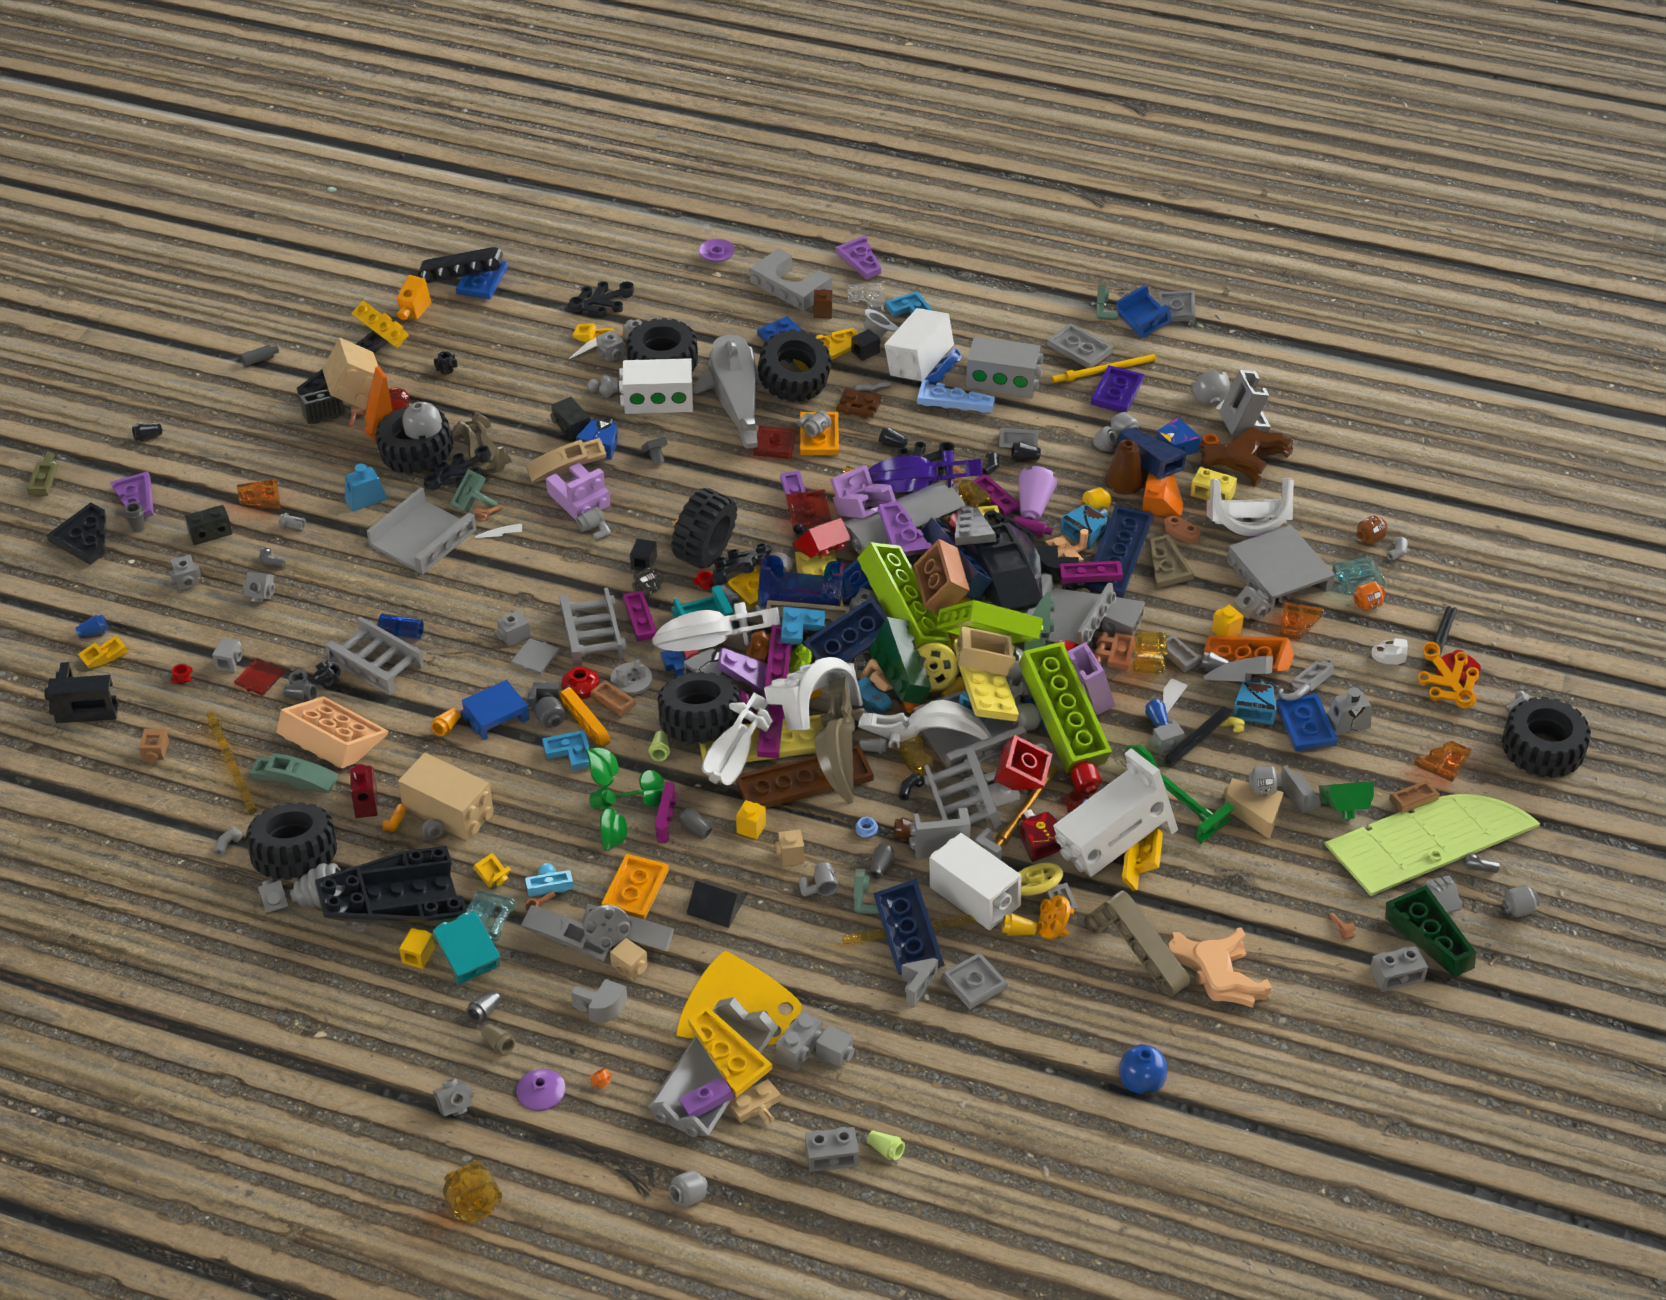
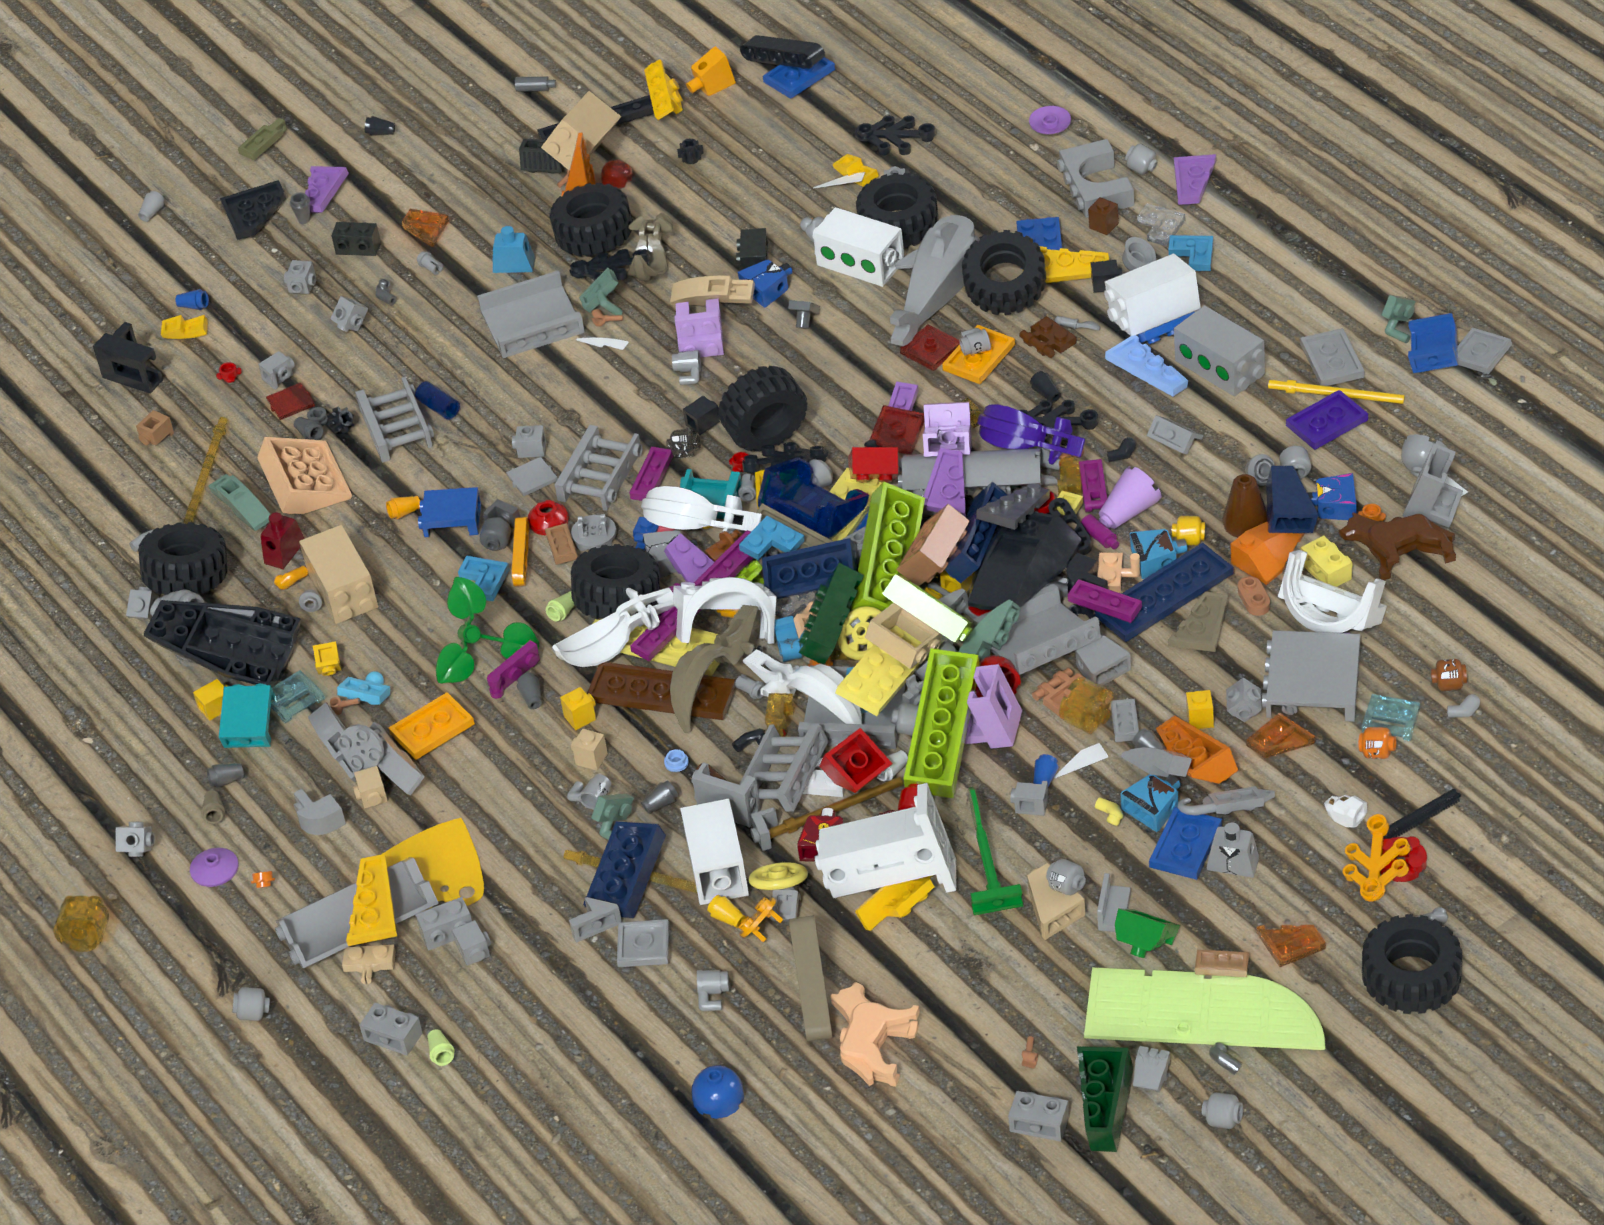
camera: 40 degrees right, 0 degrees up
light grey cylinder [402,402,442,439] -> none
light grey brick [596,330,625,363] -> none
medium lavender plate [679,1076,734,1117] -> none
black slope [687,879,747,928] -> none
black cone [1011,441,1041,461] -> none
black axle [1165,706,1231,766] -> none
none -> light grey piece [697,969,729,1011]
none -> light grey head [1125,144,1158,175]

